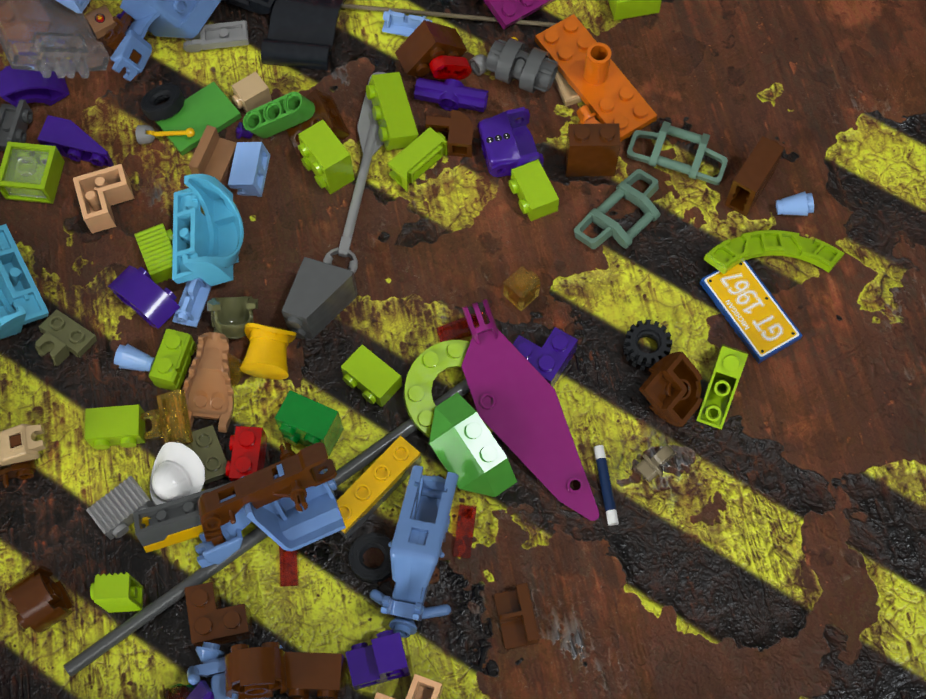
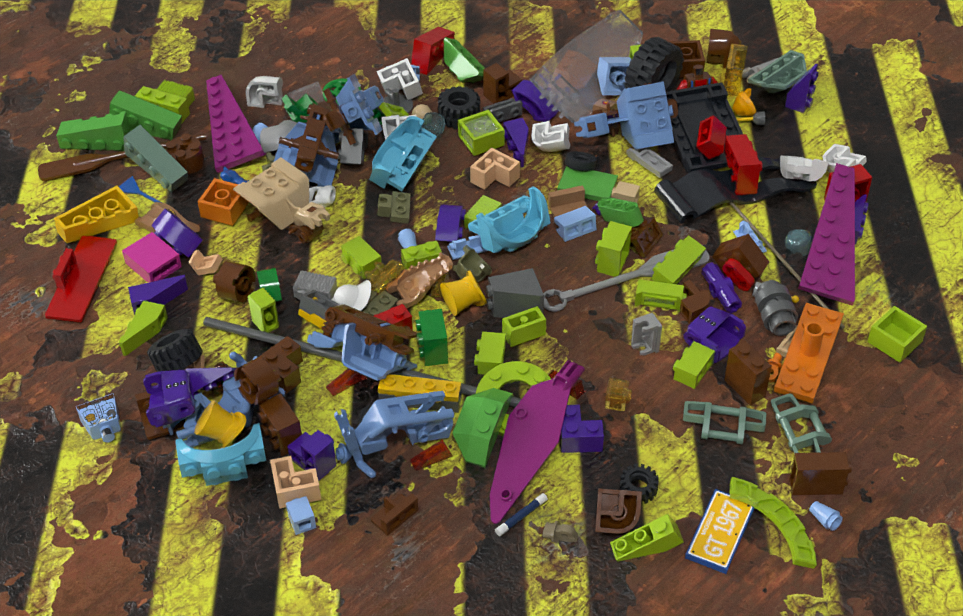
camera: 55 degrees right, 20 degrees down
hinge [135,125,195,144] -> none
none -> green brick [257,268,282,301]
none -> lime brick [502,306,546,347]
none -> white brick [531,121,570,152]
none -> light grey hinge [631,313,662,355]

